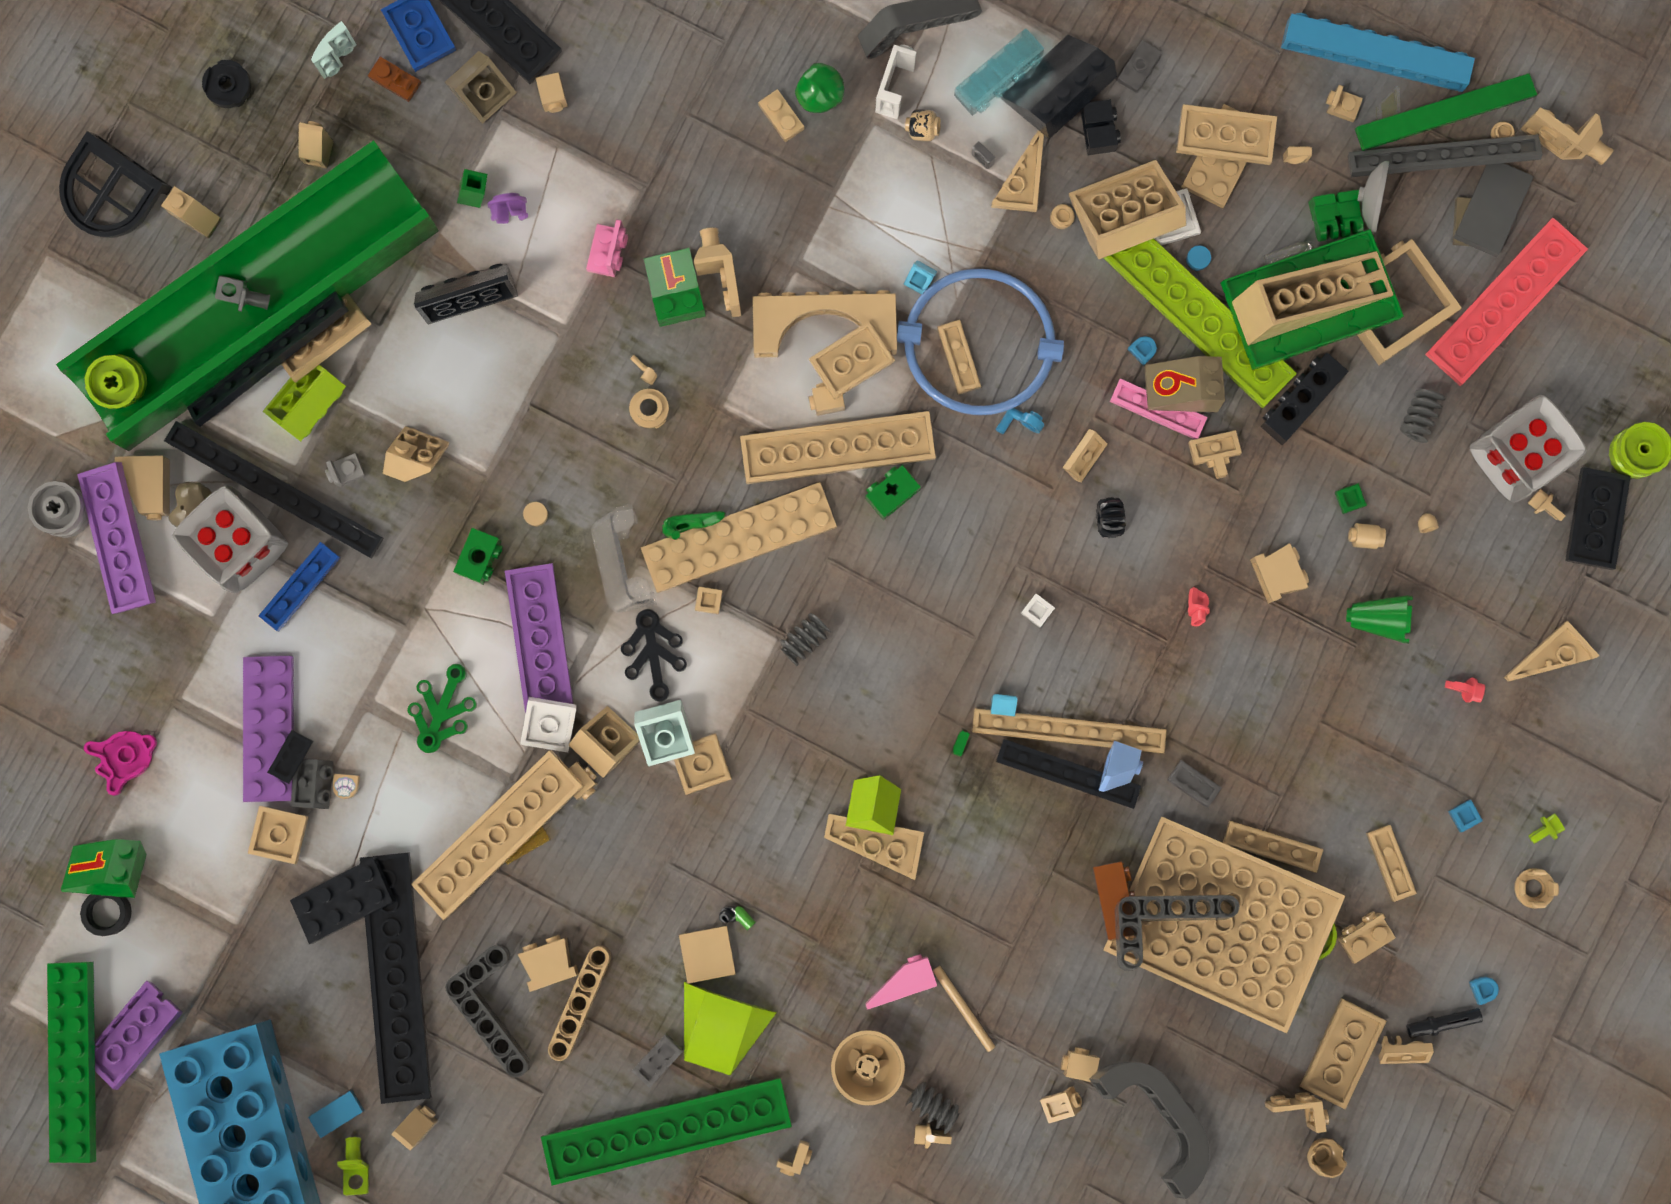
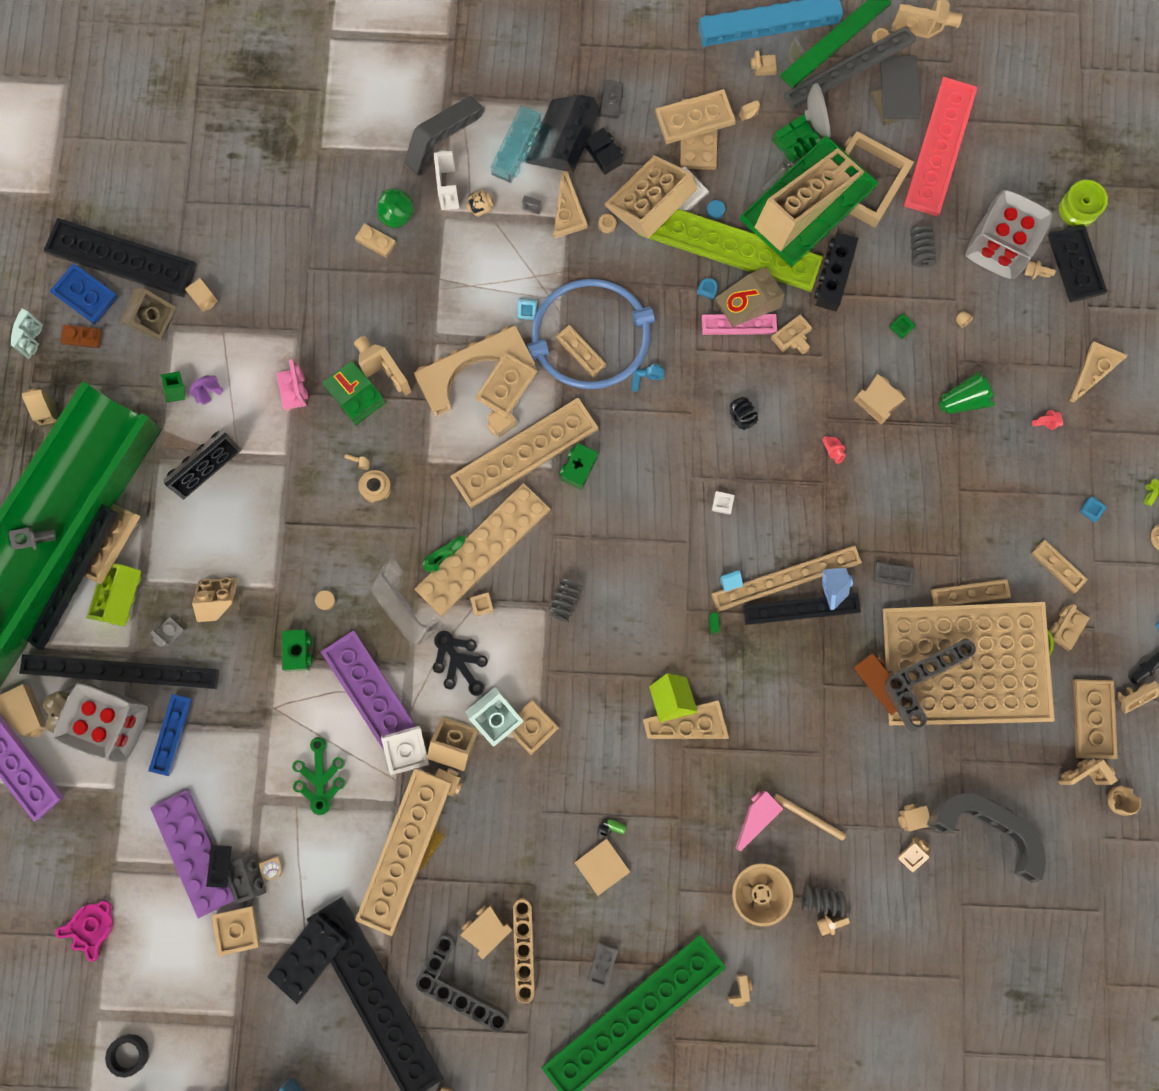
camera: 25 degrees left, 5 degrees down
green slope [61,839,147,898] -> none
lime wedge [684,982,777,1076] -> none
tan plate [1063,429,1107,482] -> none
tan brick [1348,523,1386,549] -> none

